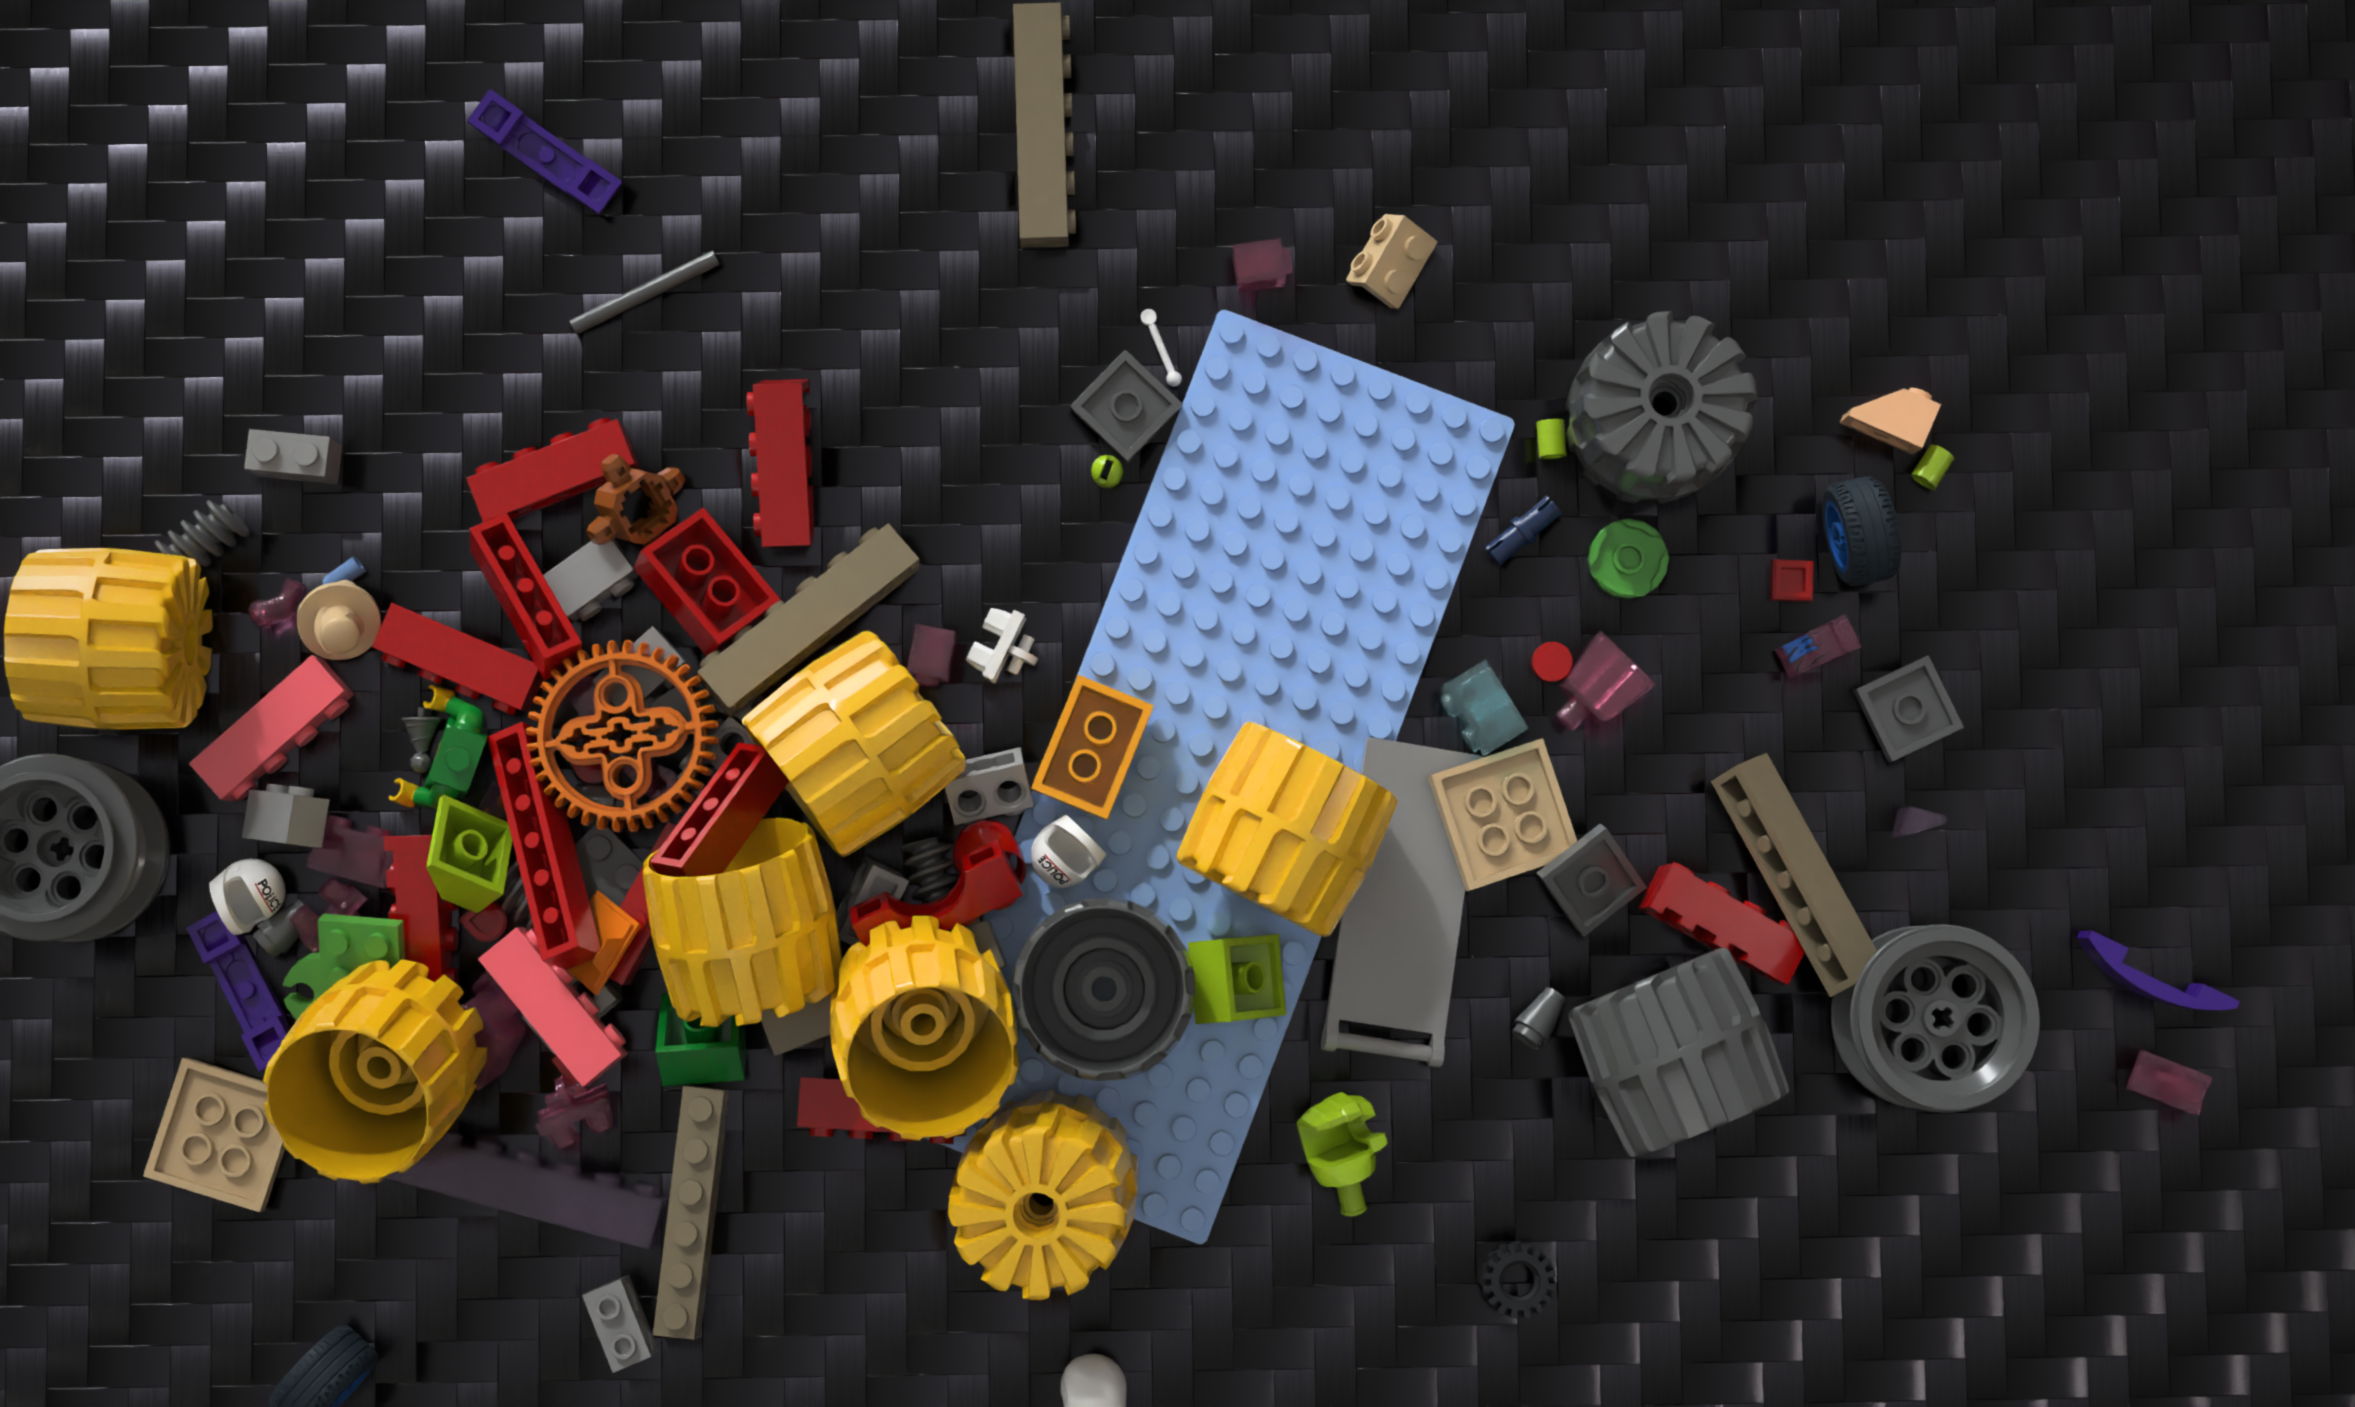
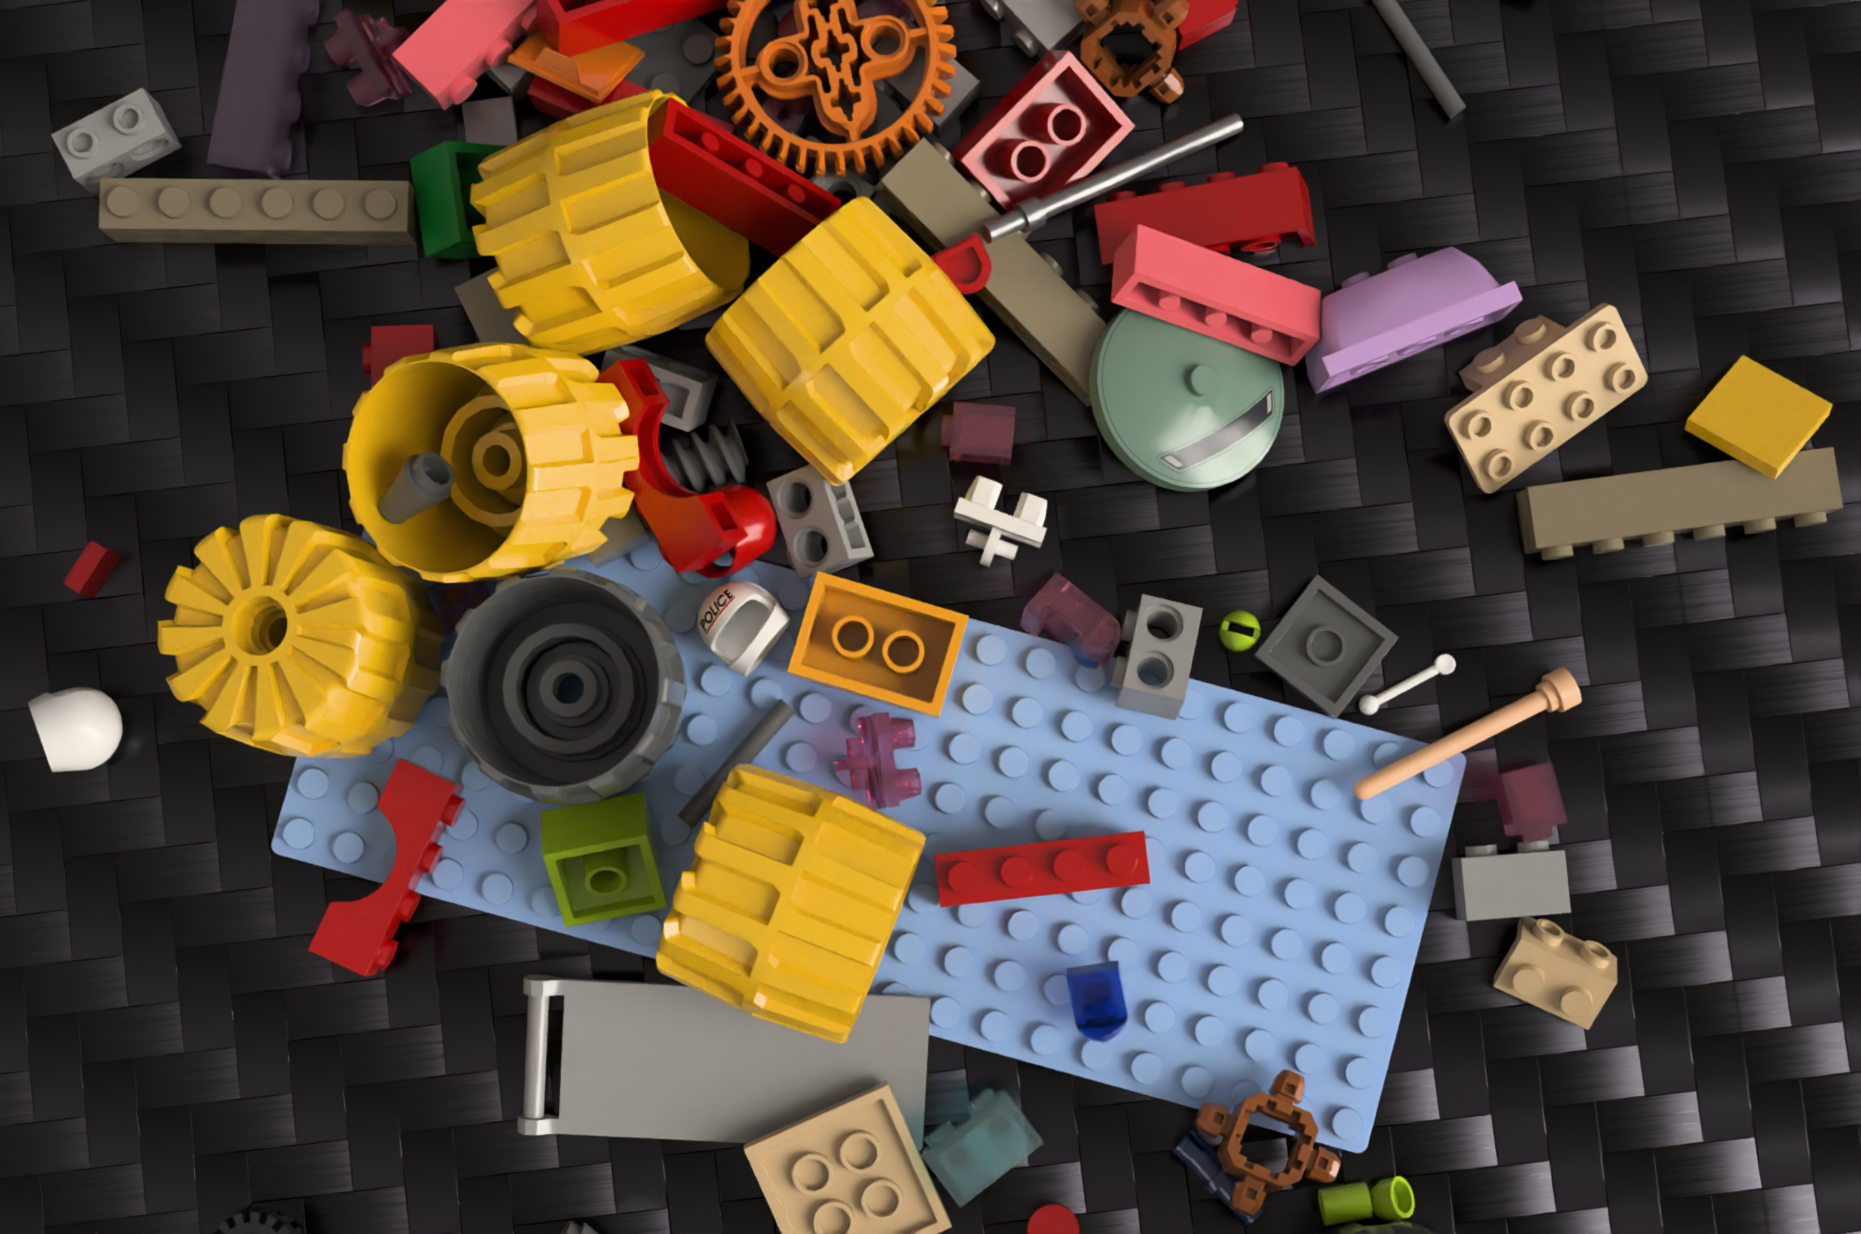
camera: 90 degrees right, 0 degrees up
lime piece [1297,1092,1388,1216] -> none
none -> red tile [64,541,122,598]
none -> red arch [308,758,466,977]
none -> dark grey cone [379,452,455,524]
none -> slope [426,581,491,637]
none -> flat silver tile [462,96,520,146]
none -> dark grey piece [678,698,795,829]
none -> clear pink hips [833,712,922,810]
none -> red tile [930,232,992,294]
none -> red brick [934,831,1150,907]
none -> flat silver bar [980,113,1243,244]
none -> clear pink leg [1019,572,1122,669]
none -> clear blue plate [1066,960,1128,1043]
none -> sand green dish [1089,307,1284,492]
none -> light grey brick [1110,594,1203,720]
none -> coral brick [1111,224,1321,366]
none -> dark orange piece [1194,1069,1341,1216]
none -> lavender windscreen [1305,247,1523,394]
none -> light nougat piece [1353,667,1582,800]
none -> lime hinge [1370,1176,1415,1221]
none -> tan bracket [1444,303,1648,493]
none -> light grey brick [1451,841,1571,921]
none -> yellow tile [1684,355,1833,480]

